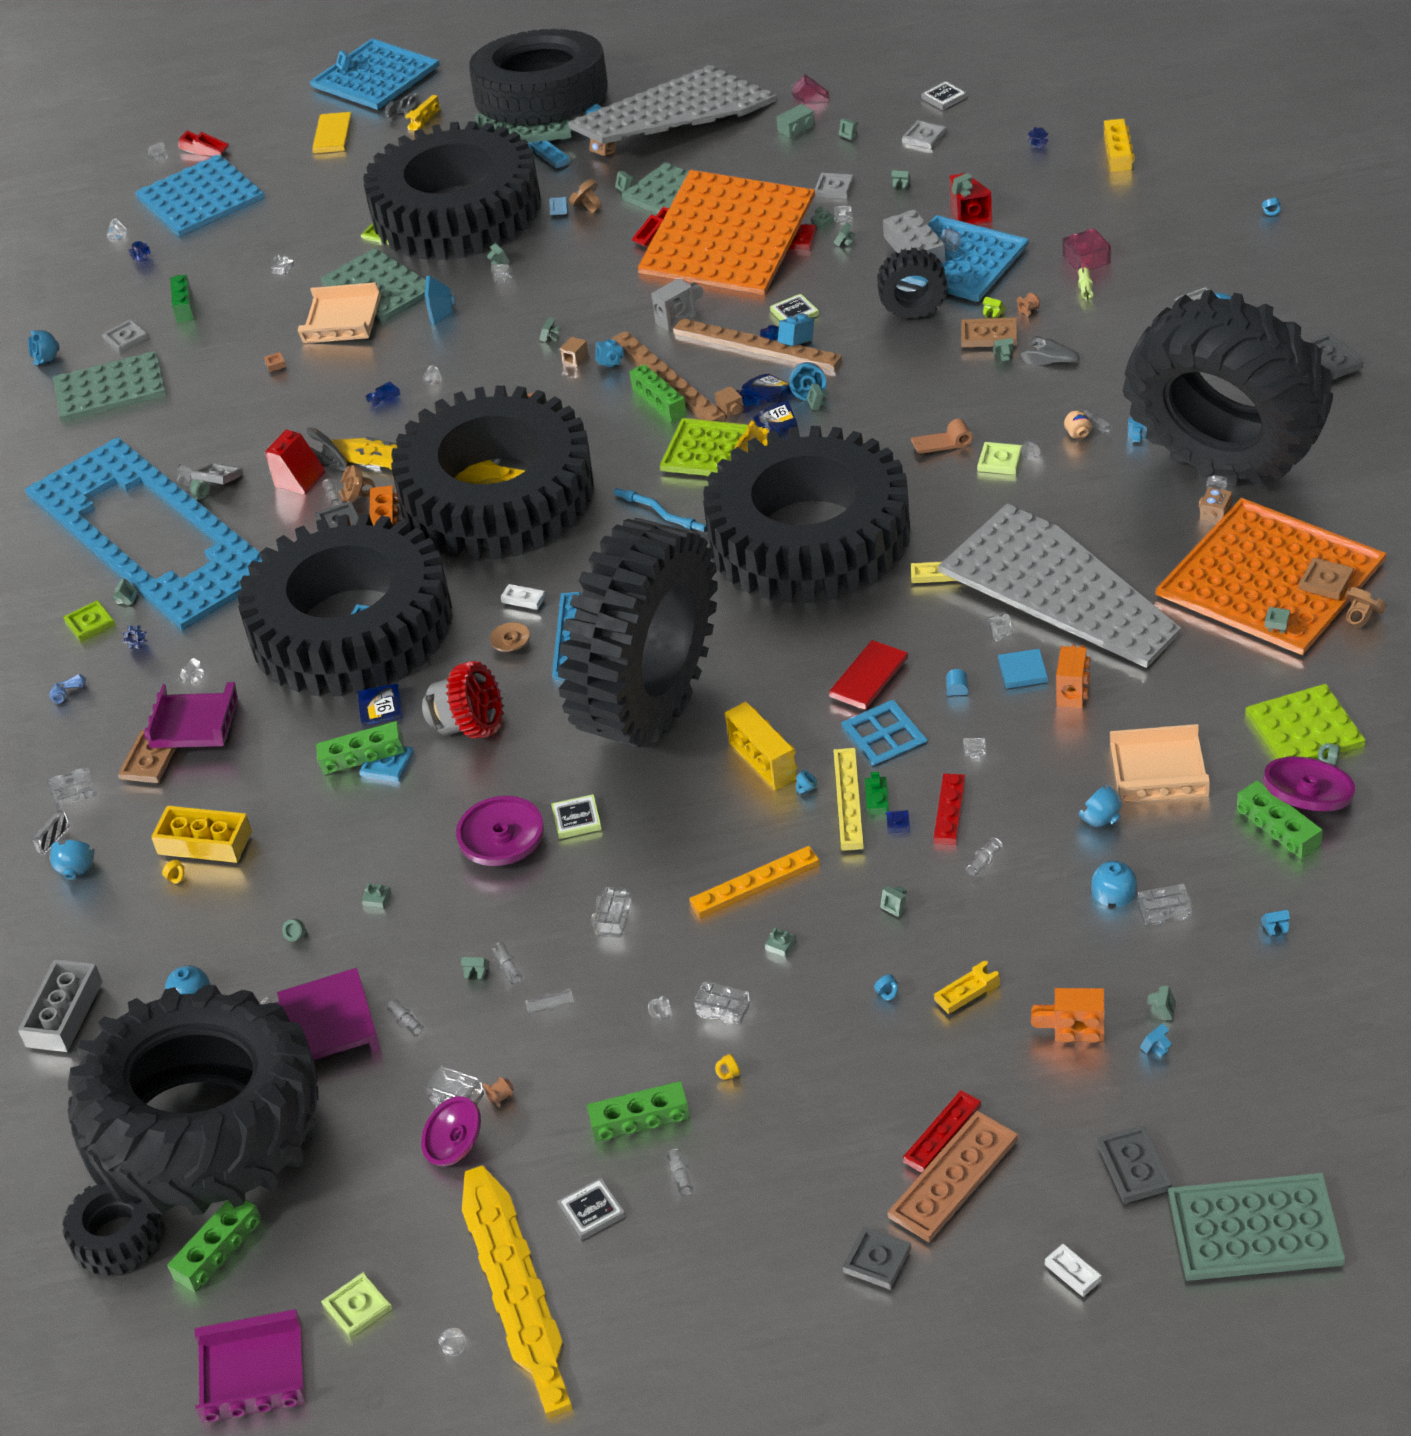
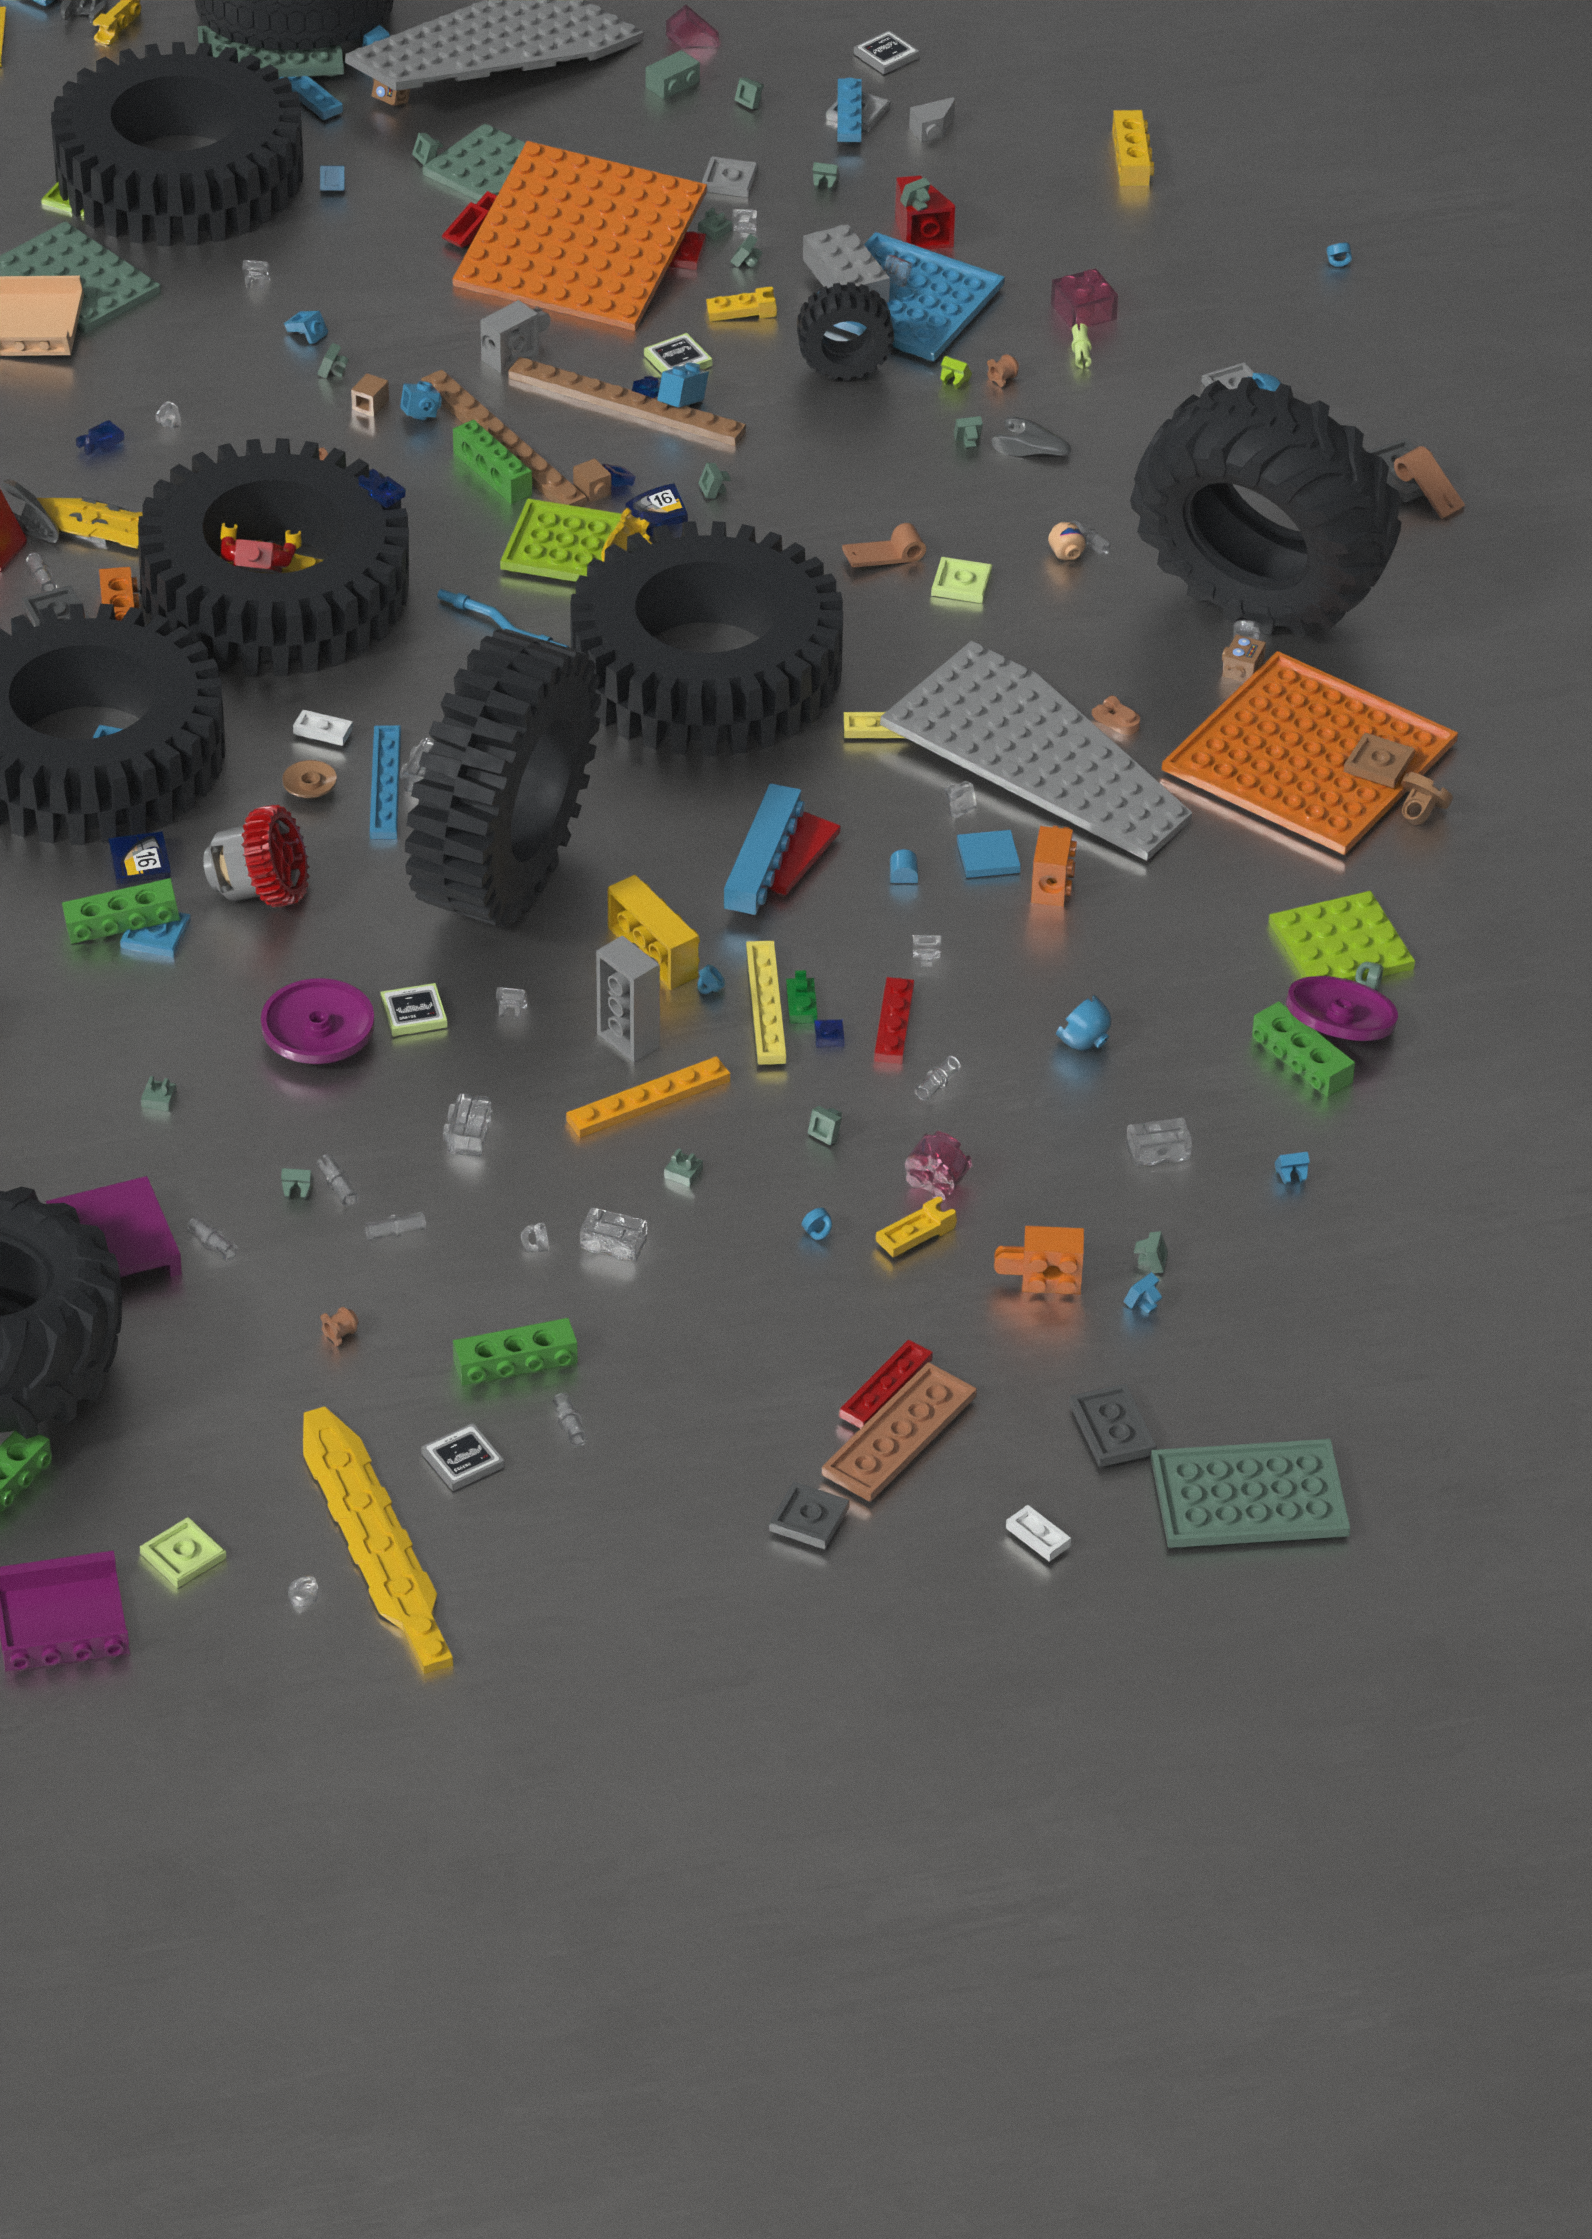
camera: 10 degrees left, 0 degrees up
sand green tile [282,919,307,942] -> none
medium nougat tile [340,465,375,503] -> none
magenta dish [421,1096,481,1167] -> none
dark azure slope [425,276,456,325] -> none
clear brick [425,1066,484,1106] -> none
sand green tile [487,243,510,267] -> none
medium nougat tile [569,179,602,213] -> none
yellow tile [715,1054,741,1080] -> none
clear blue slope [741,373,793,403] -> none
dark azure cylinder [789,362,826,400] -> none
dark azure window [841,700,928,766] -> none
medium nougat plate [961,317,1017,348] -> none
clear tile [1021,439,1041,460] -> none
clear blue gear [1027,127,1049,149] -> none
dark azure cylinder [1091,861,1137,907] -> none
light nougat panel [1110,724,1210,803] -> none
dark azure tile [1128,418,1147,442] -> none
sand green tile [1265,607,1290,633] -> none
none -> red torso [220,523,302,573]
none -> dark azure bracket [284,311,328,344]
none -> clear blue plate [358,469,406,508]
none -> clear tile [496,987,528,1019]
none -> light grey brick [596,936,660,1062]
none -> yellow plate [706,287,777,322]
none -> dark azure brick [724,783,805,915]
none -> dark azure plate [837,78,862,142]
none -> clear pink brick [905,1131,972,1200]
none -> light grey slope [909,97,955,143]
none -> nougat plate [1092,695,1140,735]
none -> nougat door [1394,446,1466,520]

